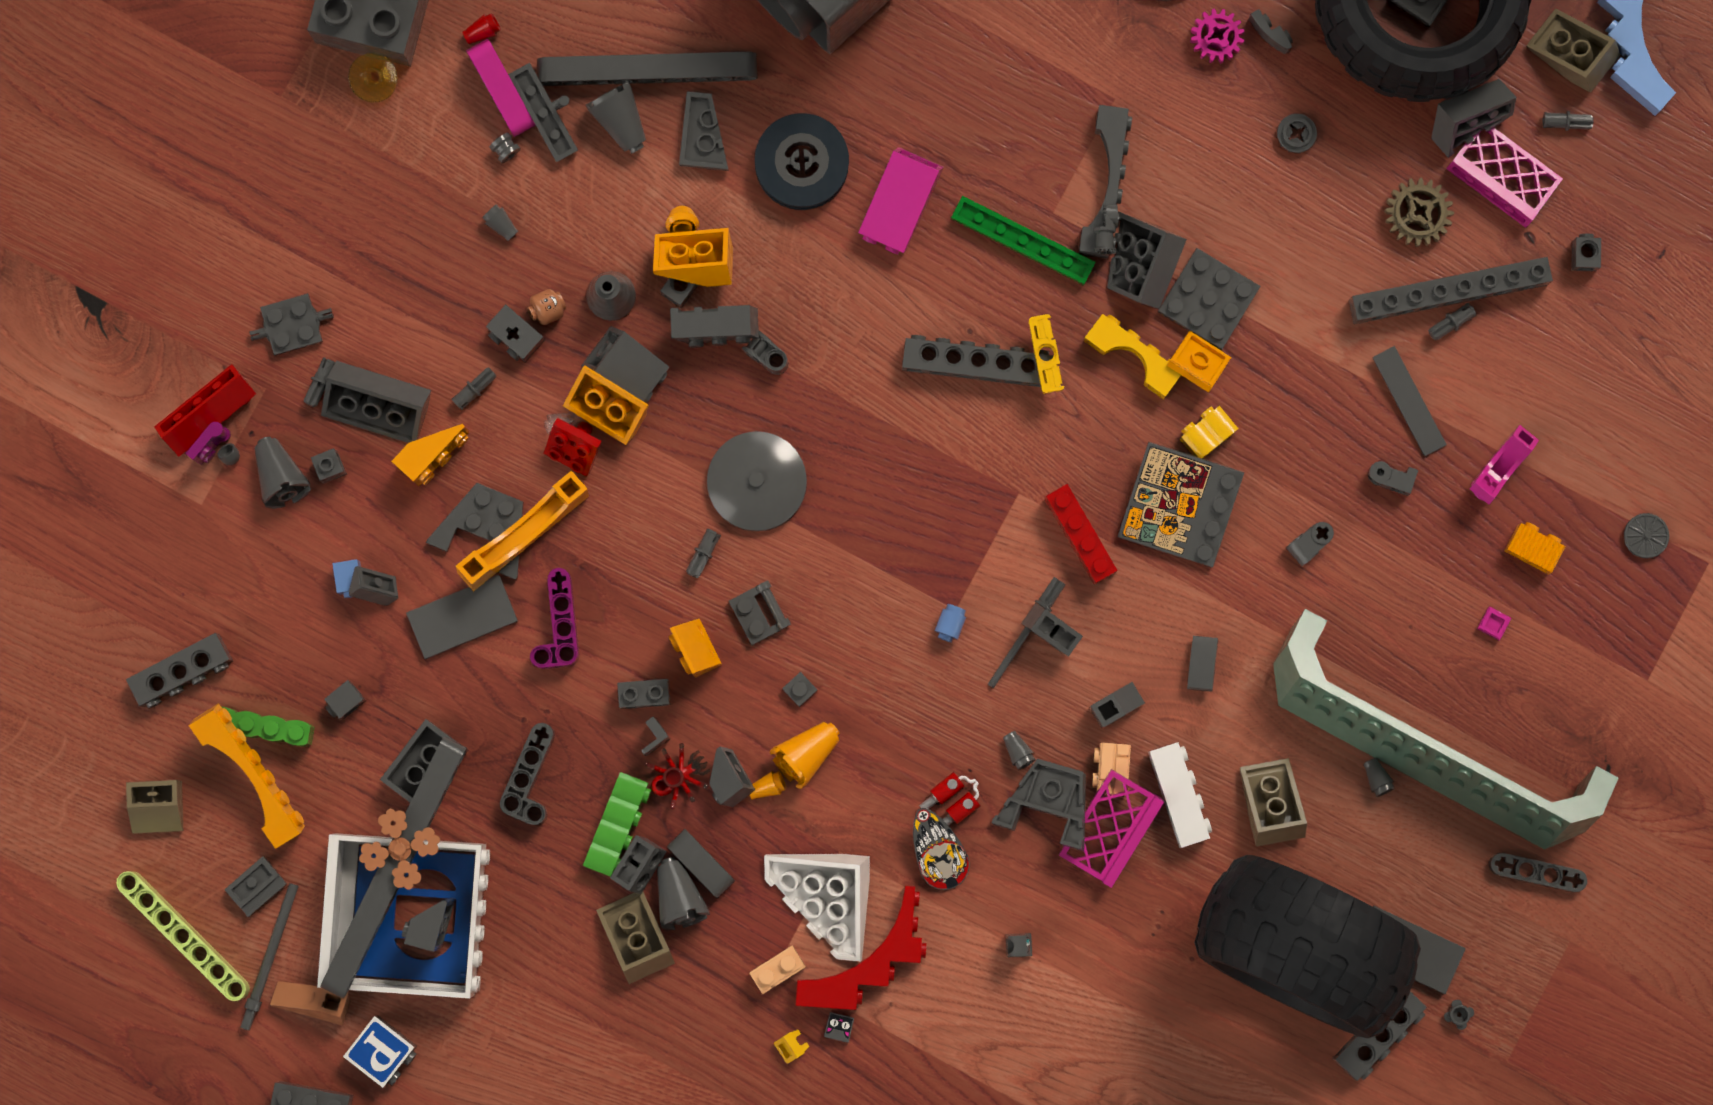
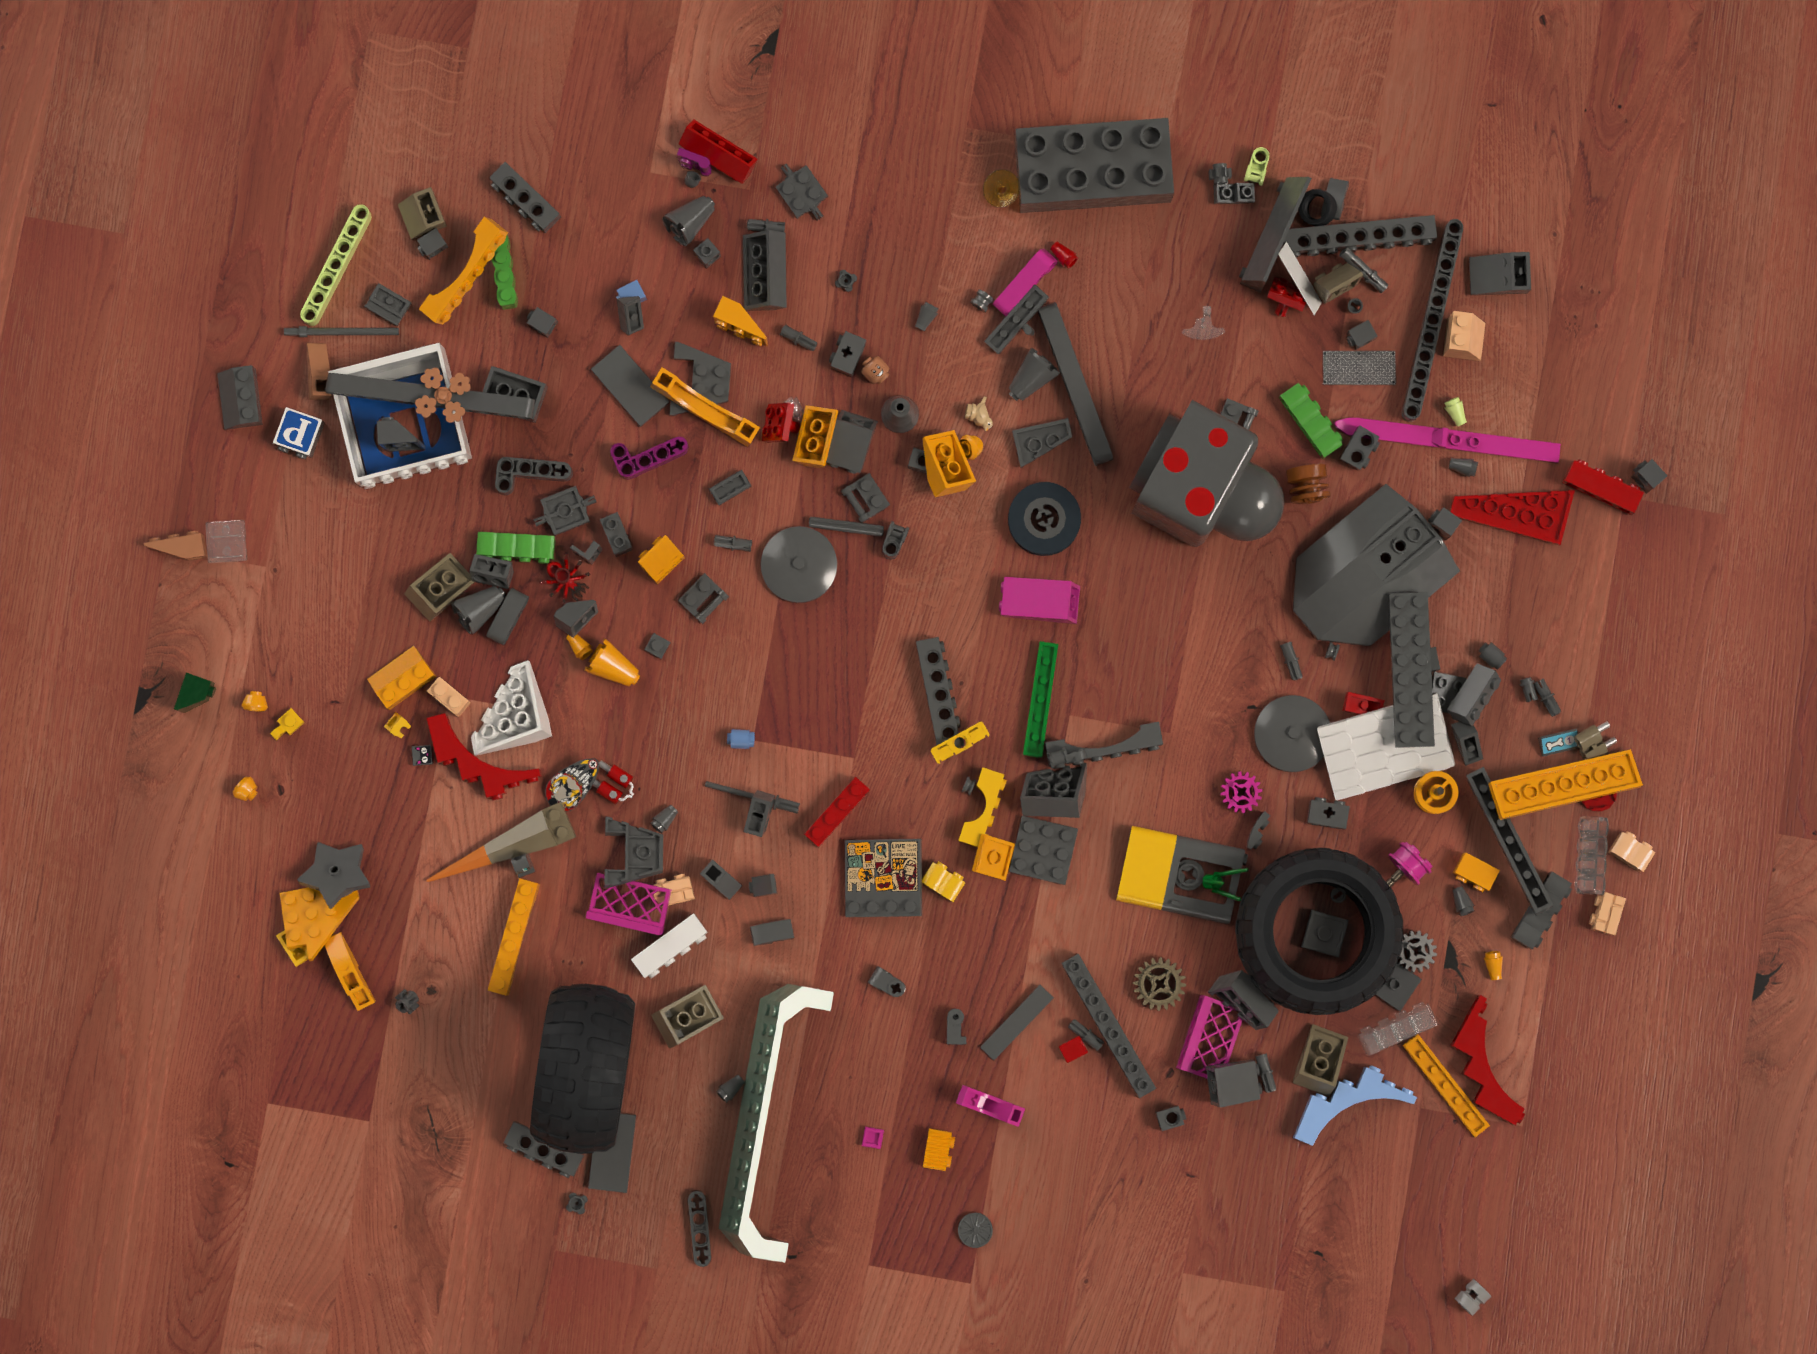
camera: 70 degrees right, 0 degrees up
dark grey wedge [670,305,759,348] -> none
none -> light orange slope [367,646,437,710]
none -> dark grey brick [417,228,448,260]
none -> dark tan plate [426,802,577,882]
none -> light orange arch [488,878,540,996]
none -> dark grey plate [533,486,597,536]
none -> dark grey plate [709,470,752,506]
none -> dark grey slope [749,874,778,897]
none -> dark grey axle [809,517,884,536]
none -> dark grey plate [835,270,857,292]
none -> dark grey plate [841,473,890,523]
none -> dark grey bush [961,777,976,796]
none -> tan animal [965,396,993,431]
none -> red slope [1059,1035,1088,1063]
none -> piece [1116,826,1248,924]
none -> green plant [1202,868,1249,901]
none -> dark grey slope [1206,1059,1262,1107]

